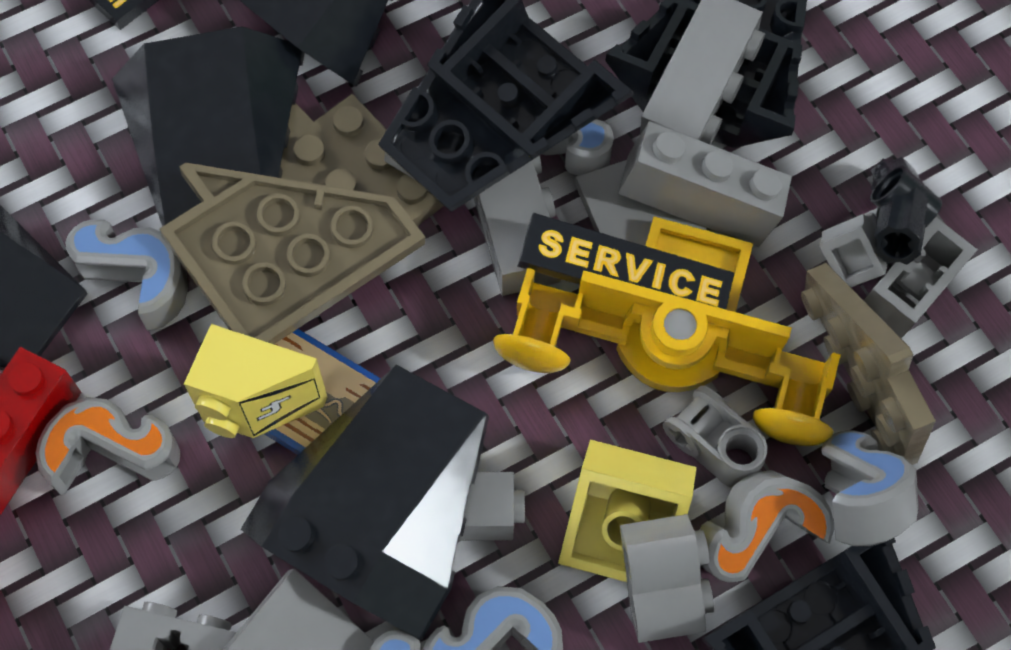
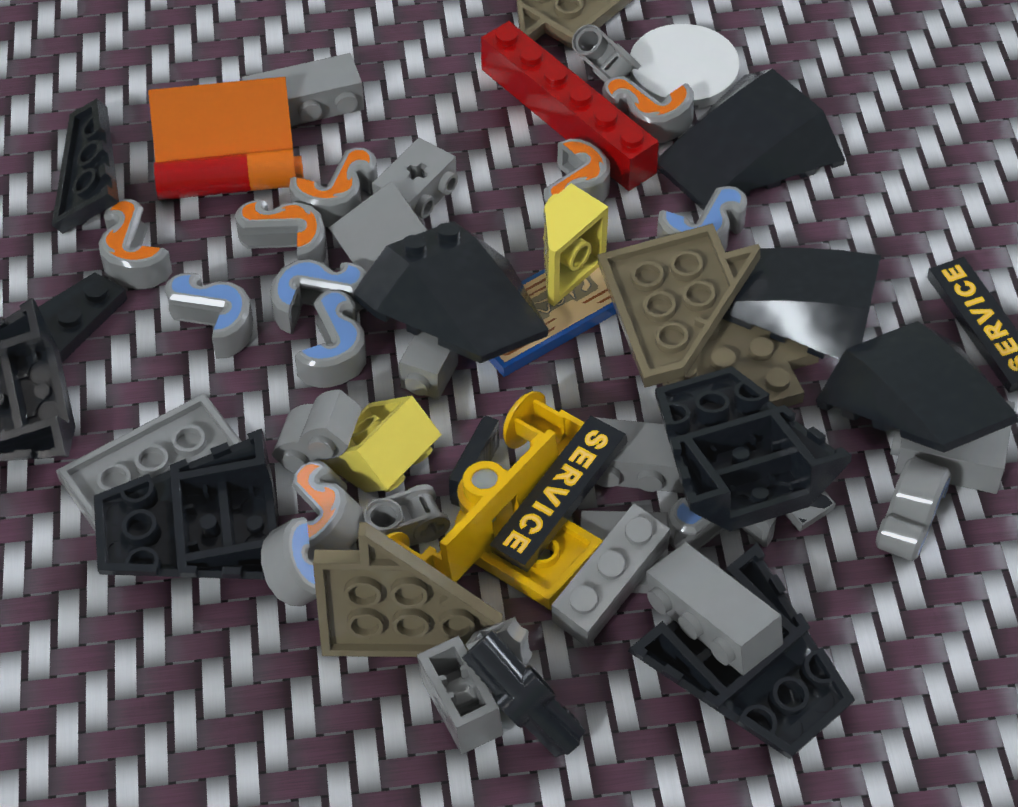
camera: 115 degrees right, 15 degrees down
none -> black tile [449,415,499,507]

